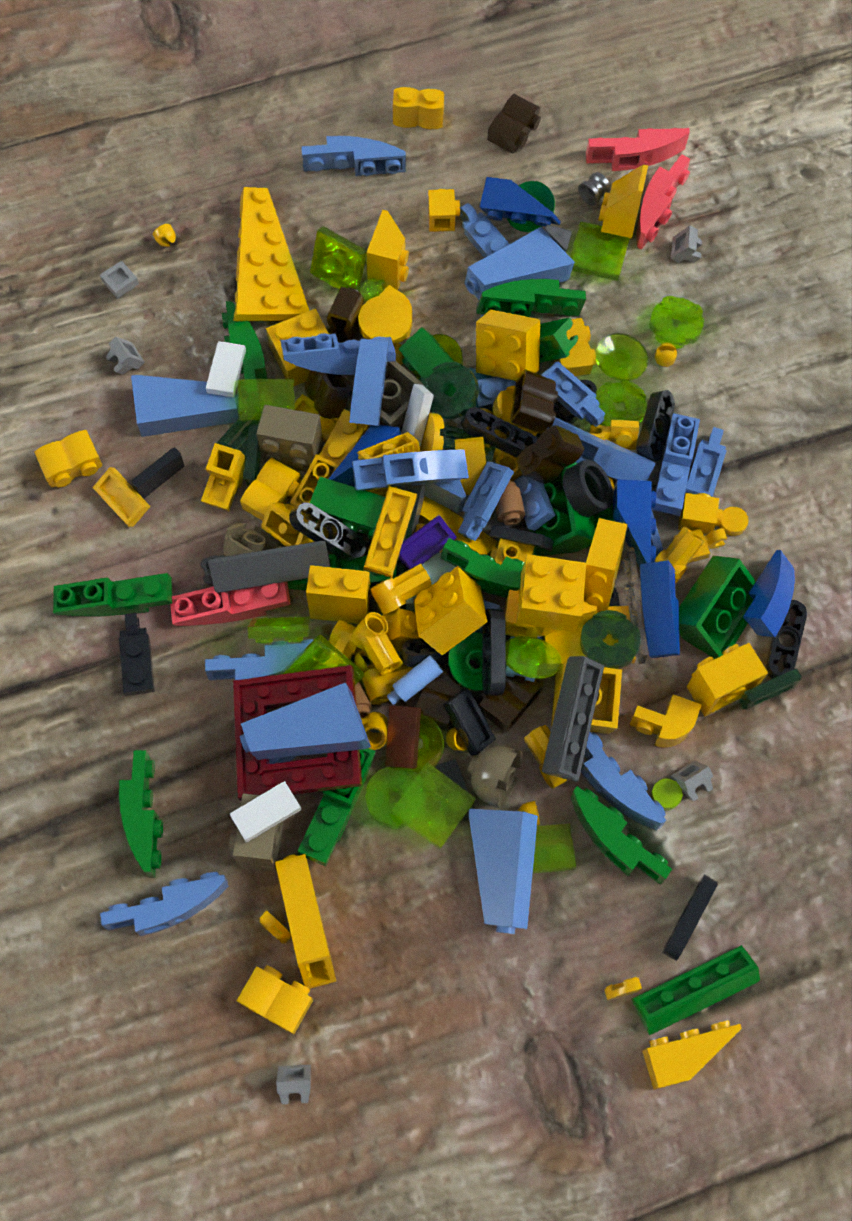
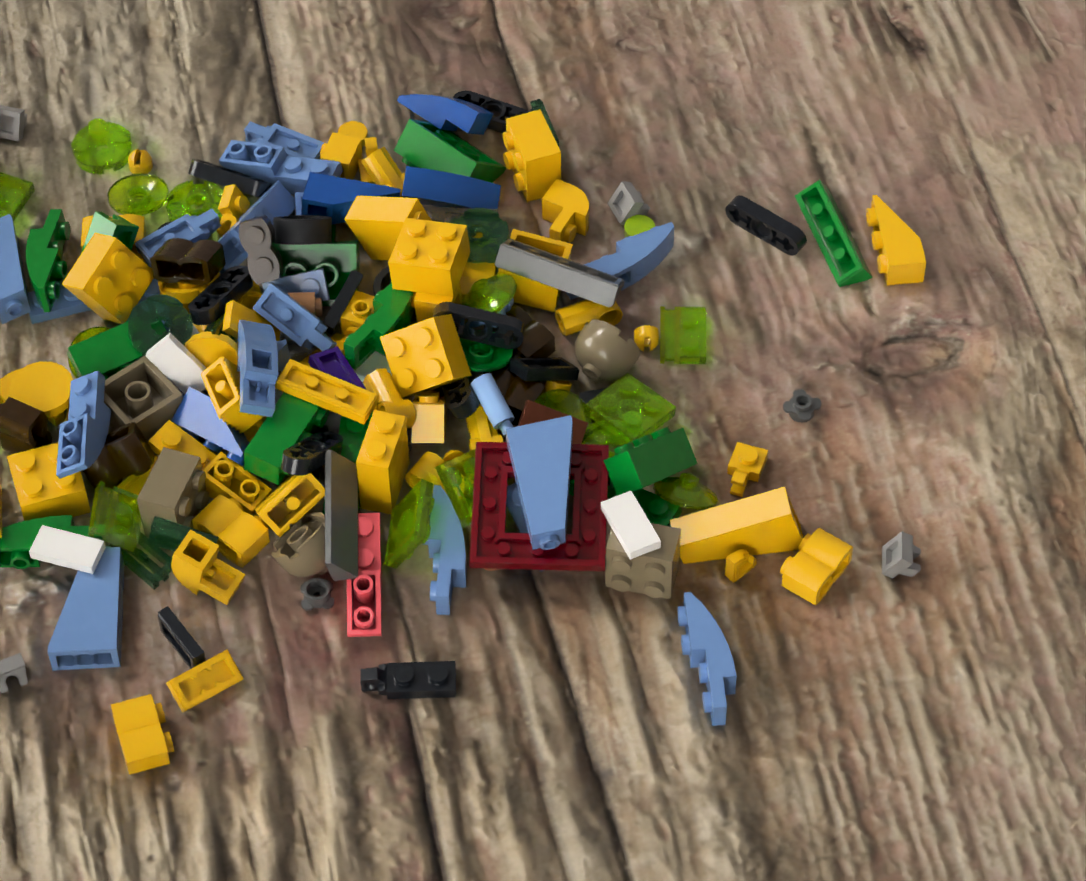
camera: 80 degrees left, 15 degrees down
green slope [53,573,172,616] -> none
green slope [119,750,164,878] -> none
medium blue slope [349,339,389,426] -> none
yellow piece [351,612,403,676] -> none
medium blue slope [469,809,538,934] -> none
green slope [570,786,672,885] -> none
yellow tile [604,976,642,1000] -> none
none -> green brick [603,426,698,496]
none -> clear neon green dish [653,473,718,510]
none -> yellow plate [727,442,768,497]
none -> dark grey plate [783,389,822,423]

